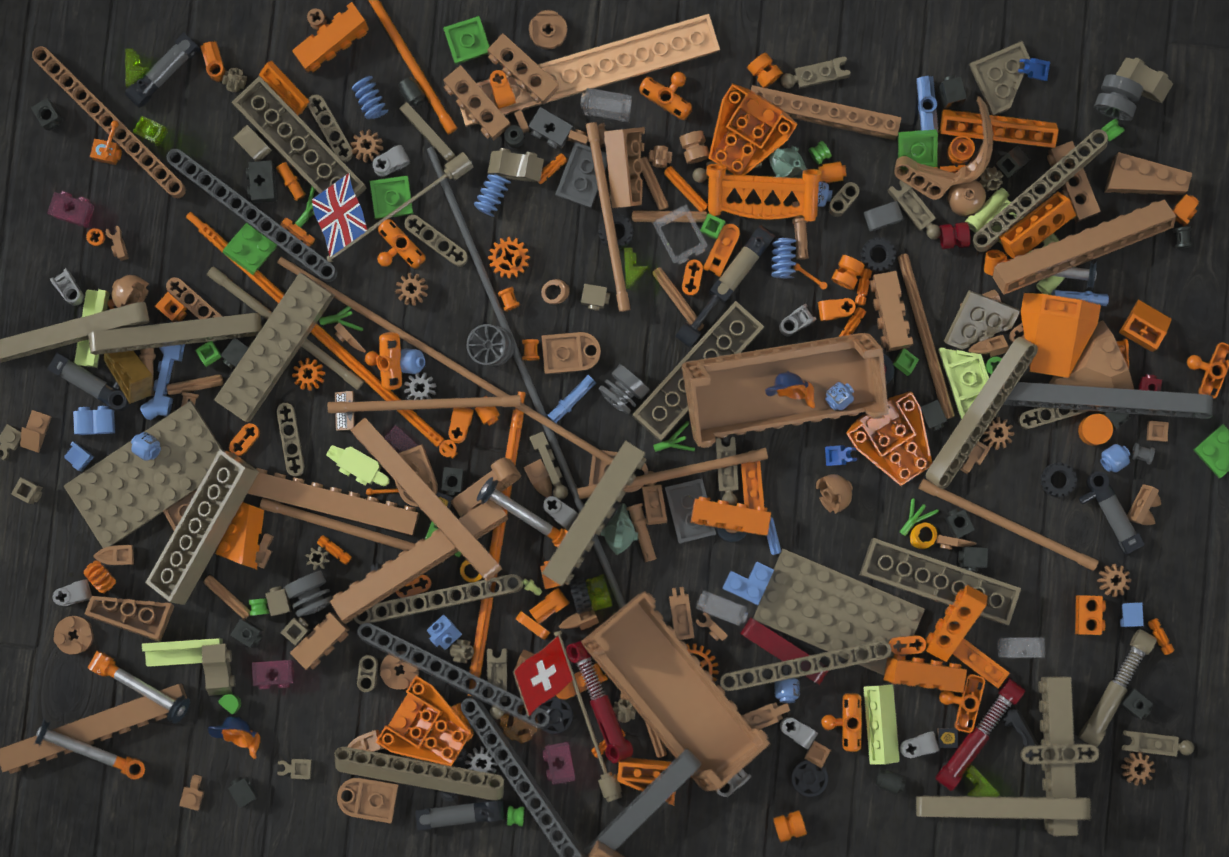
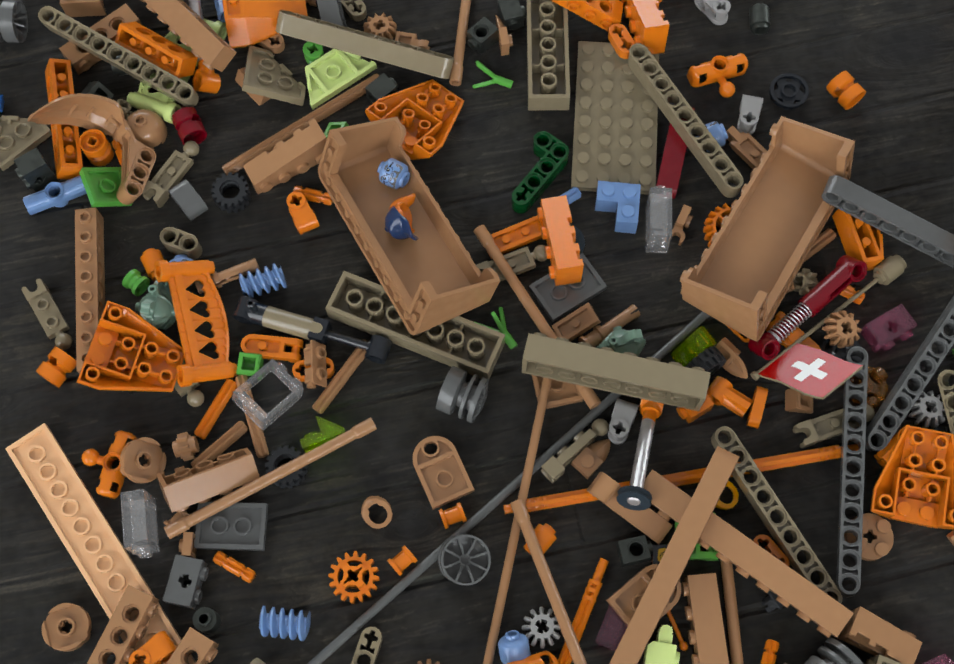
camera: 110 degrees left, 15 degrees down
dark tan beam [357,655,379,692] -> none
medium blue brick [427,614,462,650] -> none
orange bush [439,440,457,457] -> none
orange piece [448,408,474,444] -> none
dark tan gear [450,639,474,663] -> none
dark tan brick [488,148,544,182] -> none
medium nougat tile [514,110,529,134] -> none
yellowish green piece [523,578,542,596] -> none
medium blue pin [547,375,596,423] -> none
dark tan brick [581,284,610,311] -> none
medium nougat hinge [669,587,694,640] -> none
medium nougat wheel [679,130,709,164] -> none
light grey piece [779,304,817,336] -> none
orange hinge [793,263,827,290] -> none
medium nougat tile [805,741,831,768] -> none
medium nougat cylinder [816,474,853,514] -> none
blue plate [825,445,857,466] -> none
orange wheel [831,255,865,290] -> none
orange axle [855,268,872,306] -> none
yellowish green panel [864,685,899,764] -> none
light orange piece [910,522,937,549] -> none
medium nougat plate [969,335,1009,357] -> none
bright green wheel [1101,118,1125,142] -> none
none -> medium nougat plate [120,437,166,484]
none -> medium nougat hinge [303,340,327,389]
none -> dark green beam [512,131,569,214]
none -> medium nougat gear [822,310,862,349]

